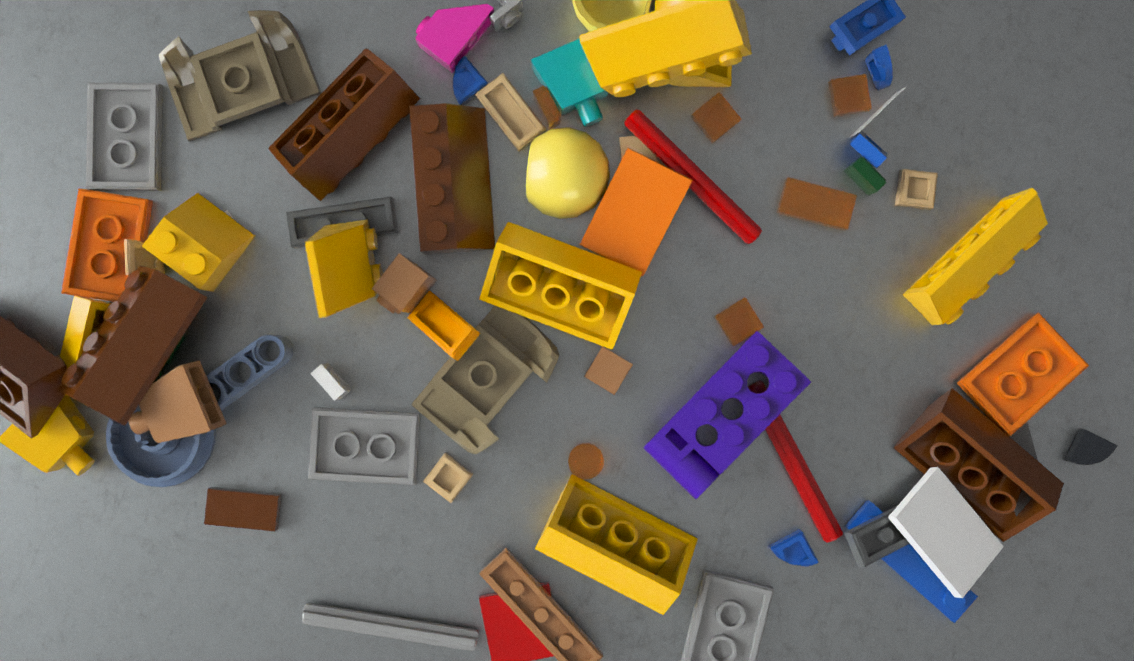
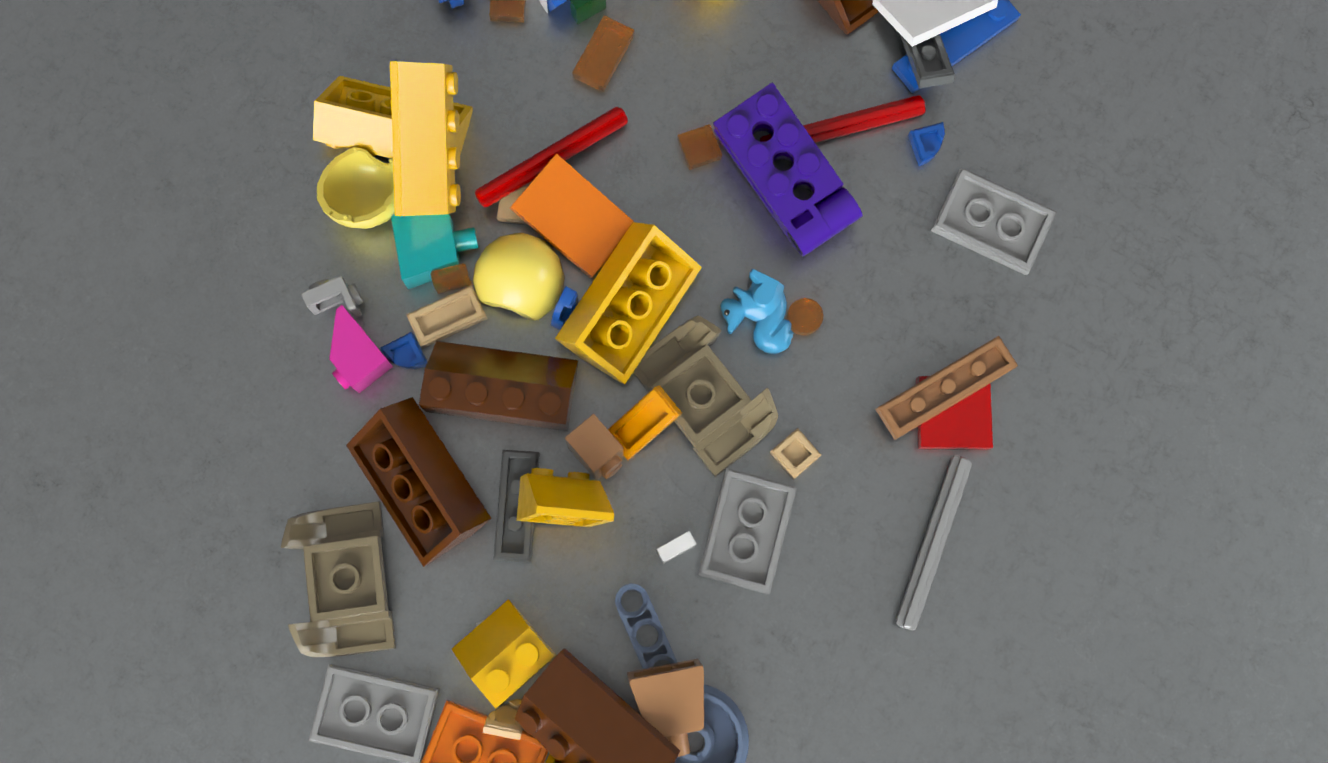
camera: 85 degrees left, 10 degrees down
reddish brown tile [204,487,282,532] -> none
yellow slope [535,474,698,615] -> none
medium nougat tile [584,346,633,395] -> none
clear orange tile [691,92,742,143] -> none
none -> blue tile [551,286,579,330]
none -> dark azure animal [720,269,794,354]

